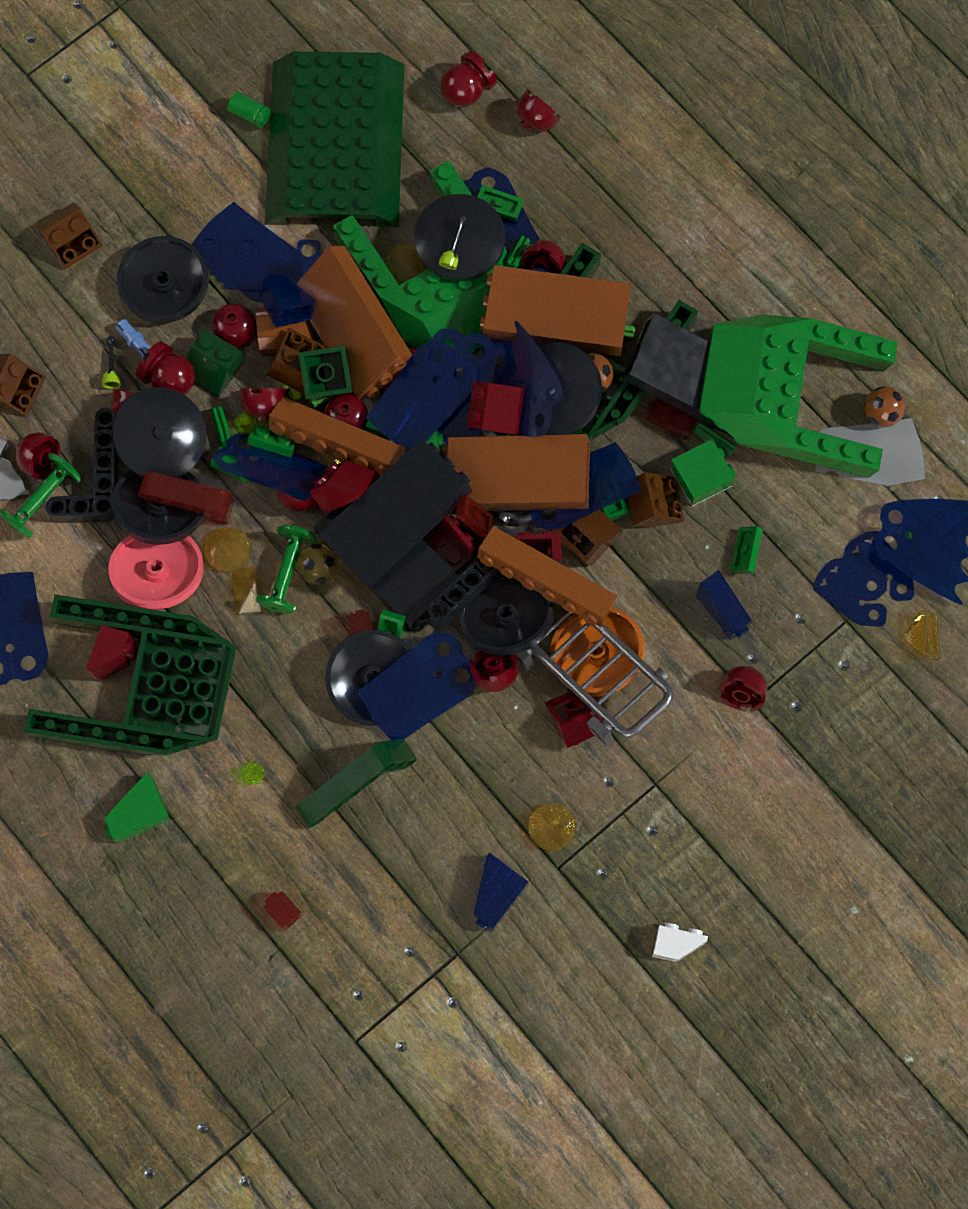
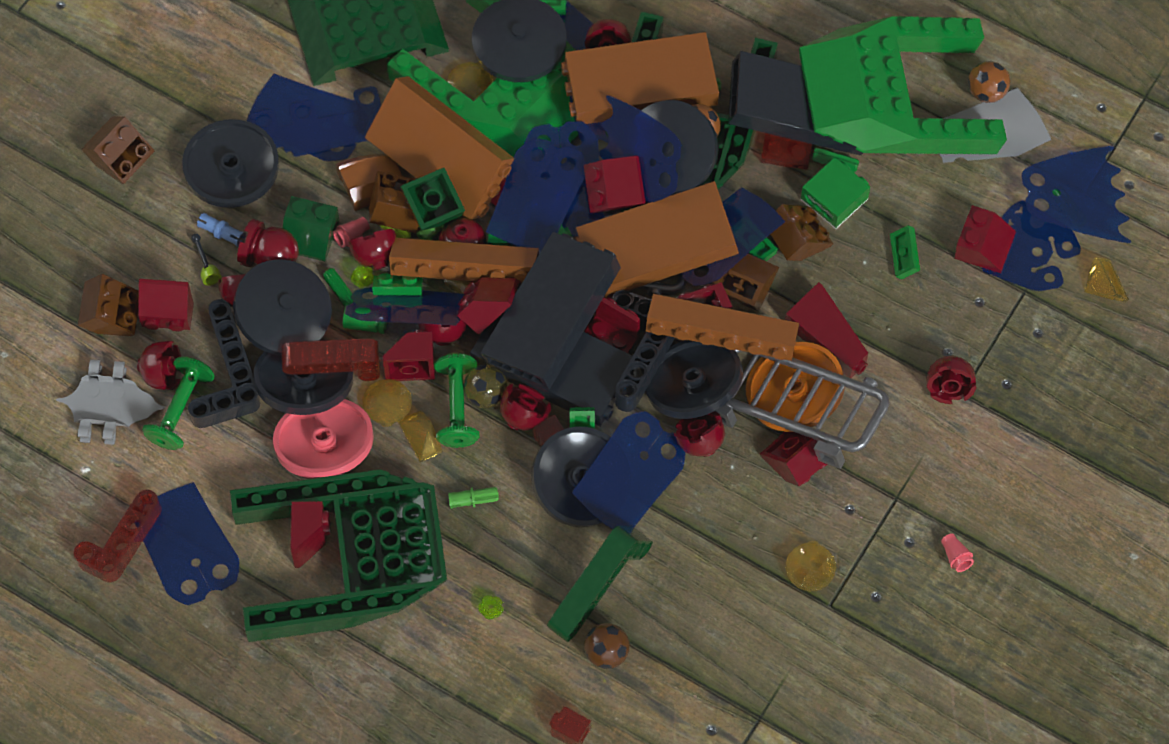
camera: 20 degrees left, 10 degrees down
green slope [103,773,171,844] -> none
dark red cylinder [211,303,257,348] -> none
clear blue slope [260,273,316,327] -> none
hinge [438,214,467,270] -> none
clear red plate [456,495,493,538] -> none
clear blue slope [473,853,529,931] -> none
green axle [505,235,530,268] -> none
white slope [652,923,708,962] -> none
clear blue slope [696,570,752,640] -> none
none -> dark red slope [139,279,194,332]
none -> coral cone [333,217,370,248]
none -> dark red slope [383,330,435,382]
none -> bright green axle [448,487,499,509]
none -> dark red cylinder [500,384,551,431]
none -> reddish brown piece [584,623,630,669]
none -> dark red slope [785,282,868,378]
none -> coral cone [941,533,974,572]
none -> dark red slope [955,205,1016,273]

